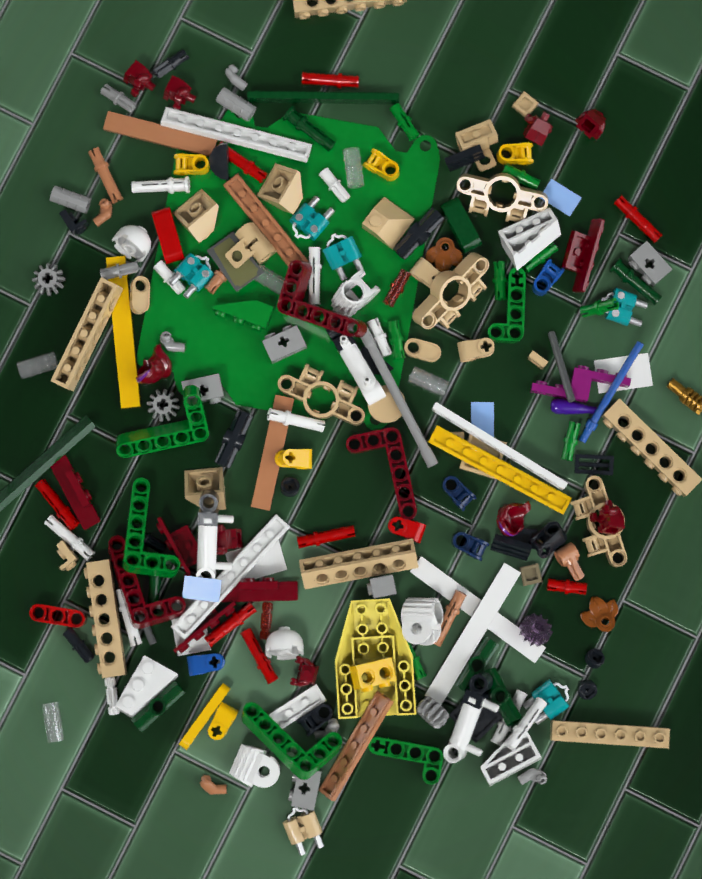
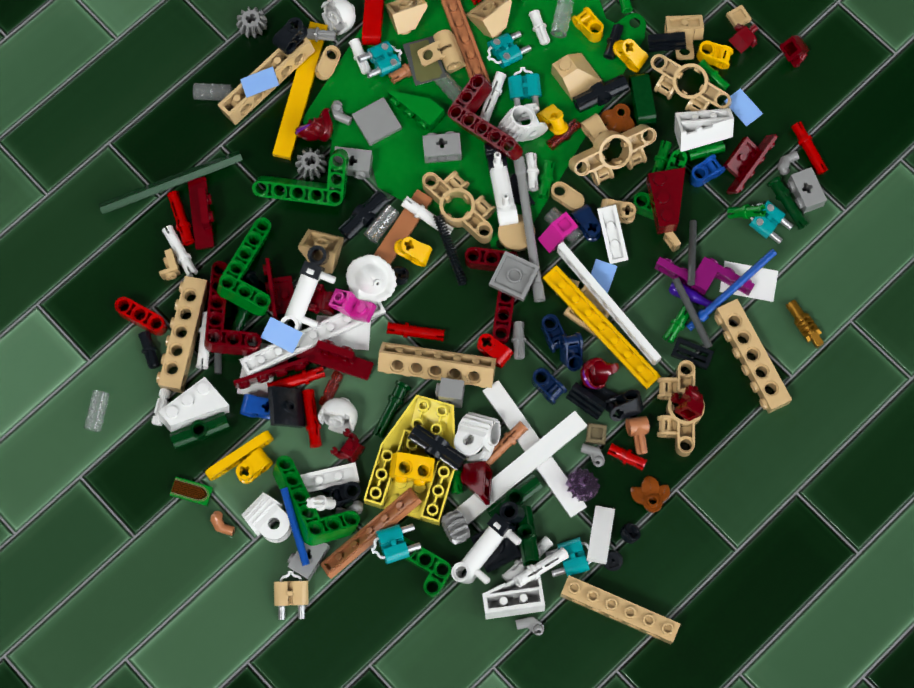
camera: 20 degrees right, 10 degrees down
none -> tile [170,477,214,507]
none -> light blue sticker [240,66,279,98]
none -> black plate [268,386,306,428]
none -> black piece [272,17,308,55]
none -> blue bar [280,487,310,566]
none -> white axle [306,495,336,511]
none -> dark pink slope [328,288,377,323]
none -> white piece [346,254,397,303]
none -> light grey tile [352,97,402,146]
none -> clear axle [364,204,399,244]
none -> teal piece [371,524,421,564]
none -> dark green pin [372,380,411,438]
none -> black piece [408,424,466,471]
none -> black piece [433,214,467,286]
none -> dark red slope [461,461,492,505]
none -> light grey tile [489,251,540,302]
none -> light grey axle [511,321,526,360]
none -> yellow piece [537,104,569,135]
none -> dark pink slope [538,212,578,254]
none -> dark blue piece [559,332,583,371]
none -> dark blue piece [570,204,601,242]
none -> light grey arm [581,443,605,467]
none -> white tile [586,506,615,564]
none -> white plate [597,204,629,264]
none -> black axle [603,23,624,60]
none -> yellow piece [613,39,649,72]
none -> dark red wedge [646,167,686,234]
none -> dark grey bar [672,277,713,349]
none -> light grey arm [777,151,799,175]

